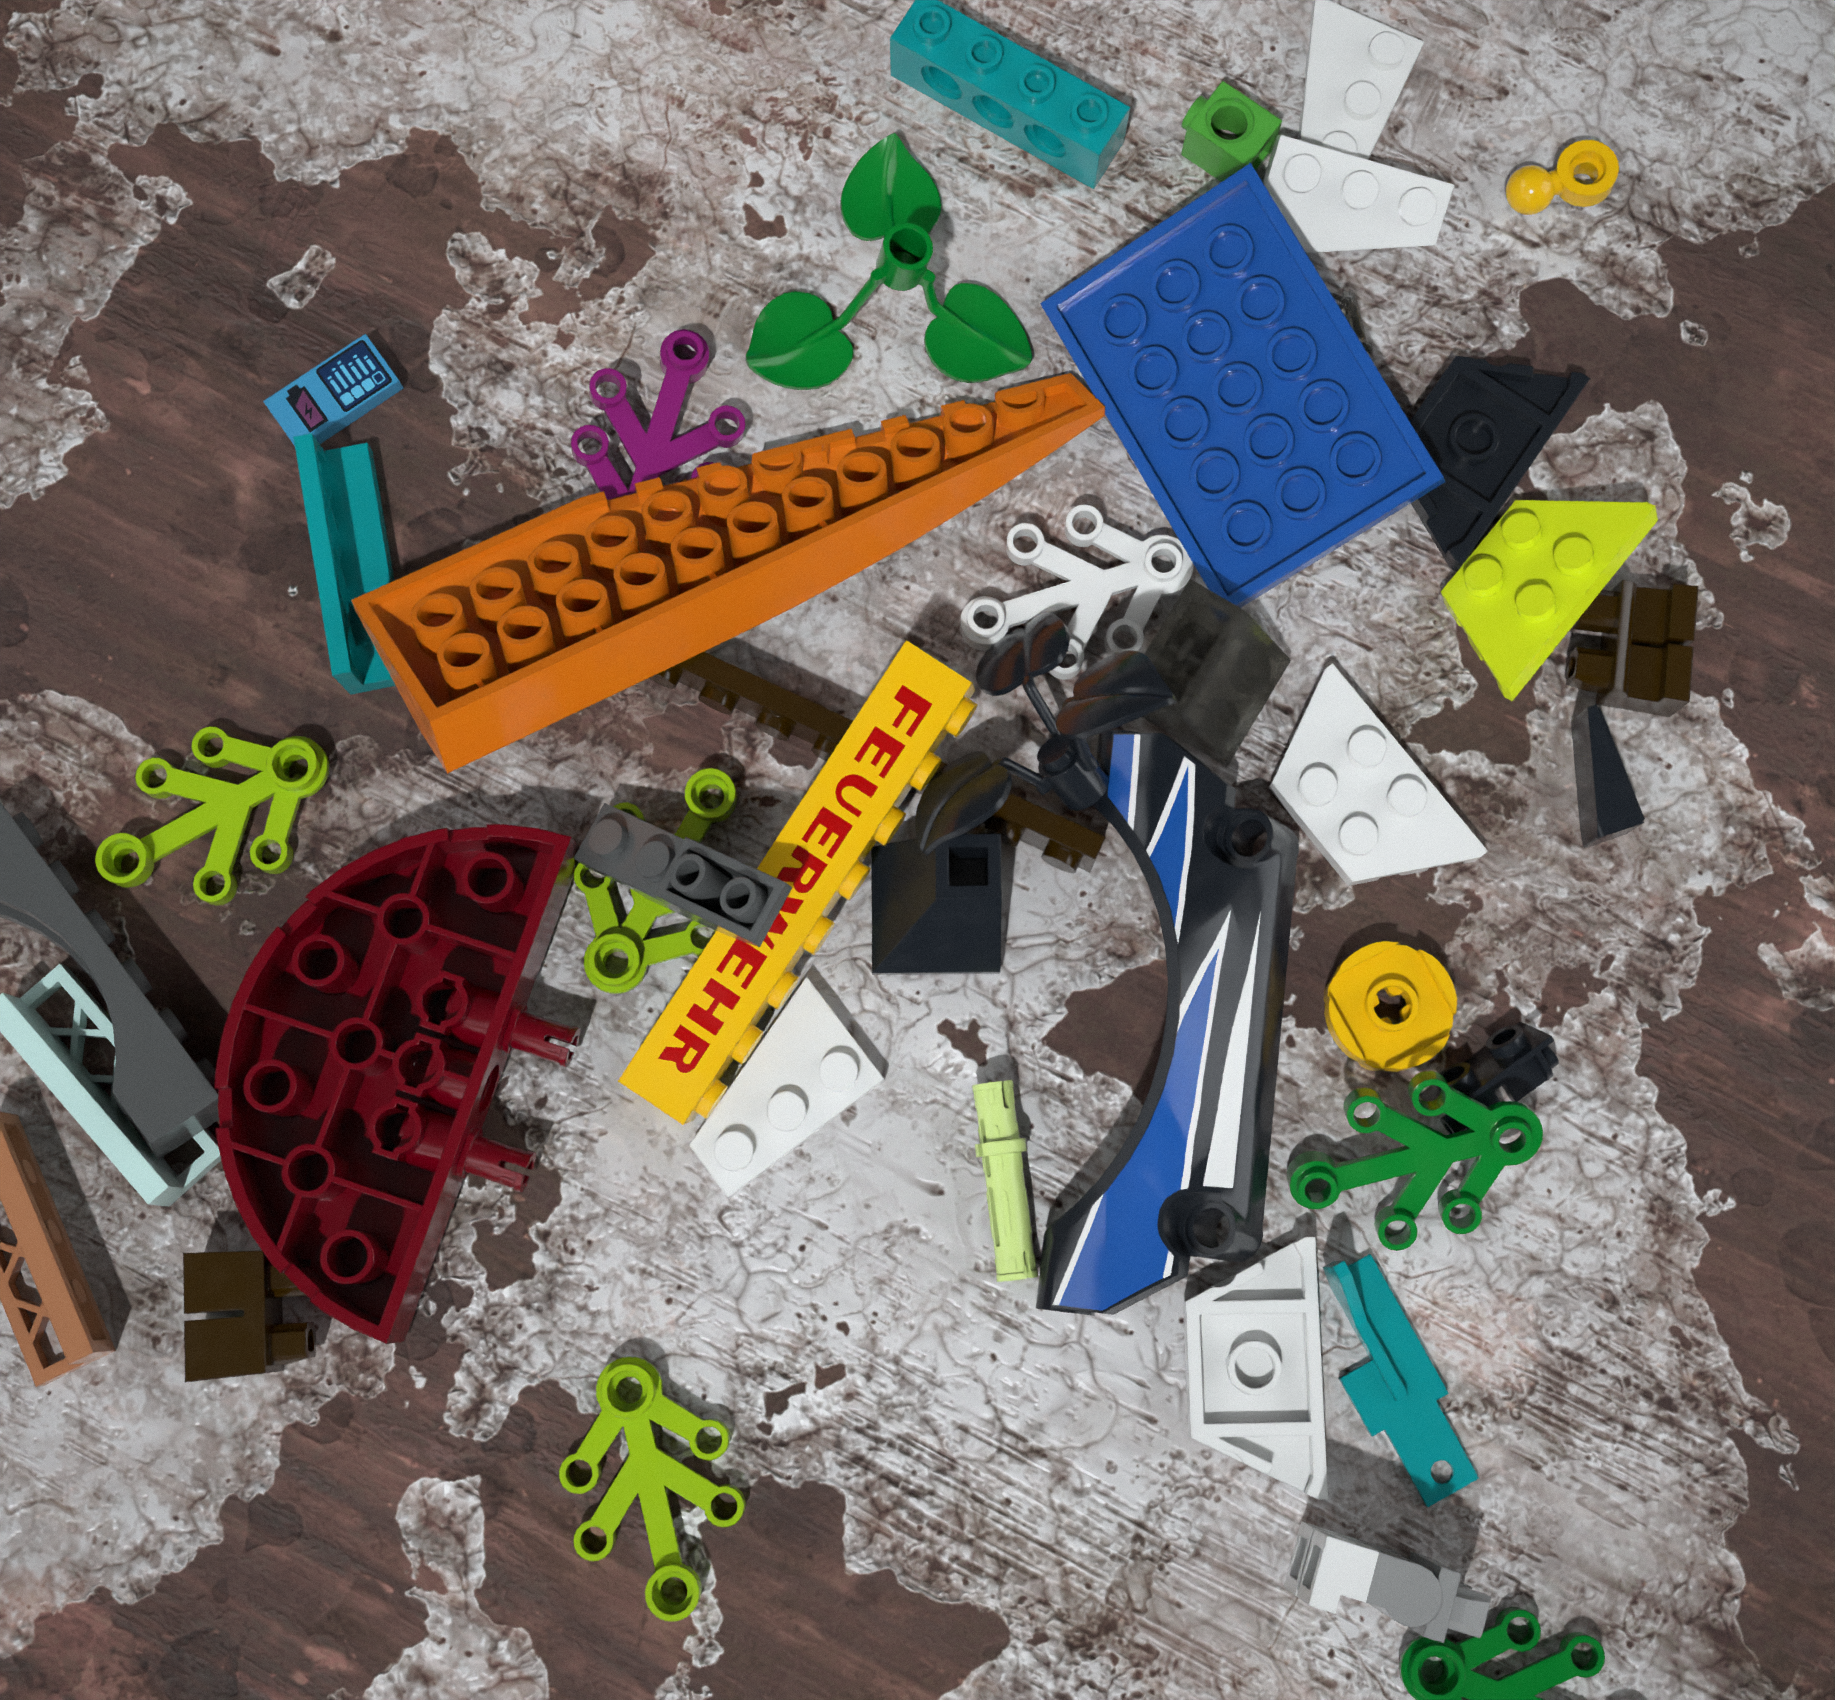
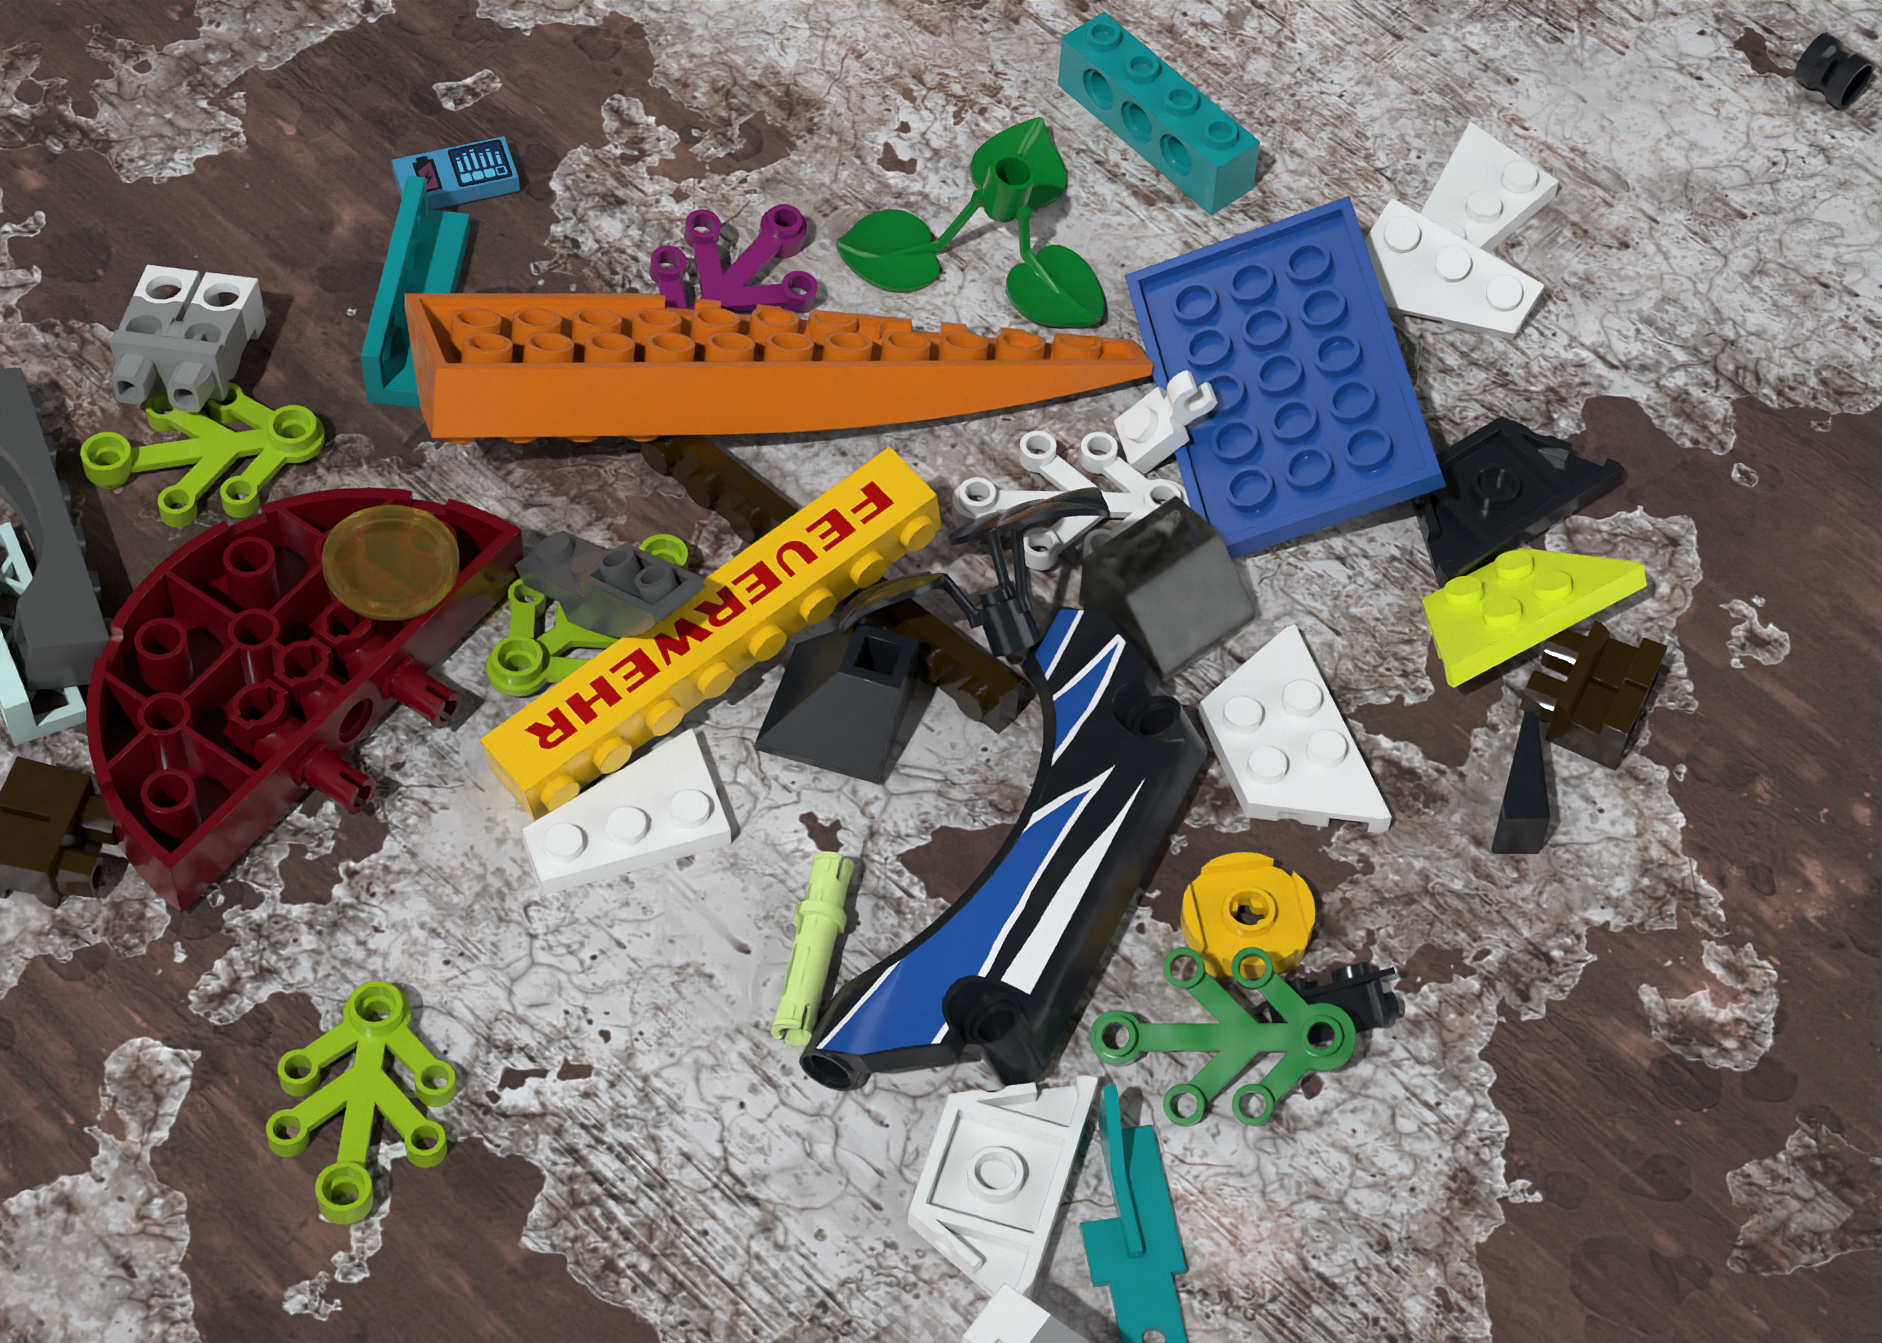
camera: 15 degrees right, 25 degrees down
bright green brick [1181,81,1282,182] -> none
yellow plate [1505,140,1619,215] -> none
none -> light grey hips [110,265,266,413]
none -> clear yellow piece [322,505,459,621]
none -> white plate [1114,370,1217,475]

